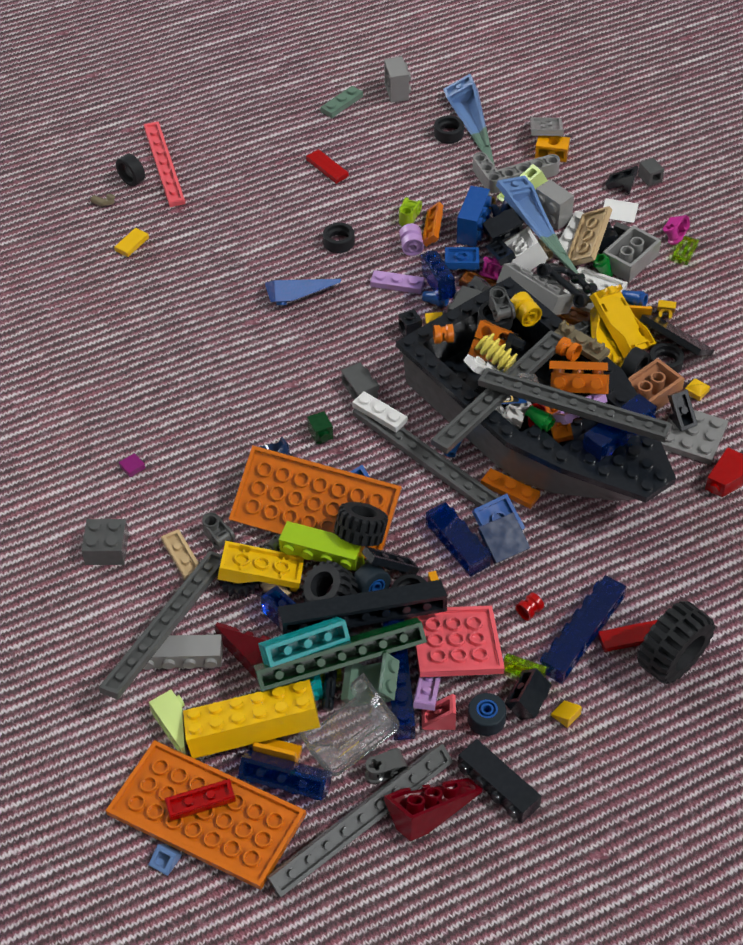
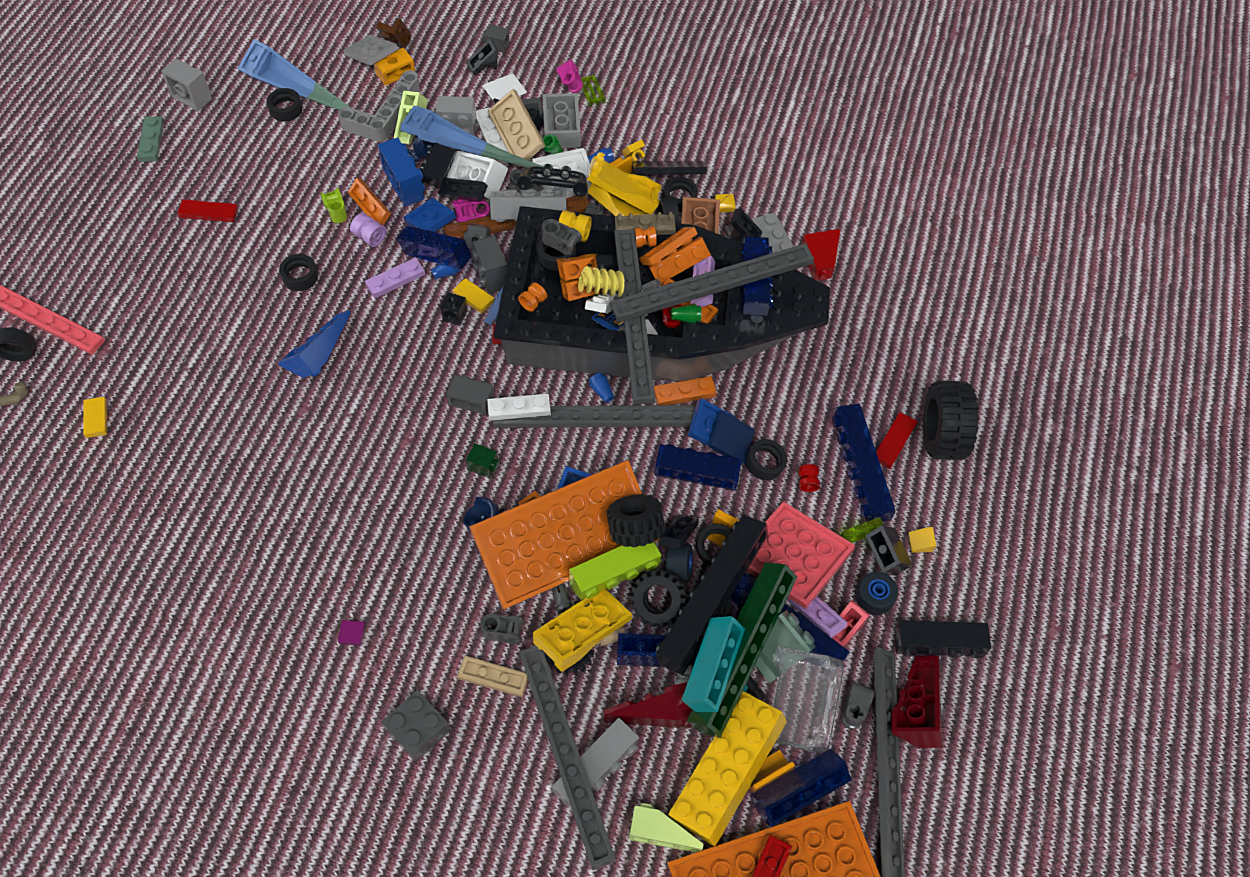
camera: 50 degrees left, 10 degrees up
none -> reddish brown bracket [376,18,411,49]
none -> black tyre [745,439,787,480]

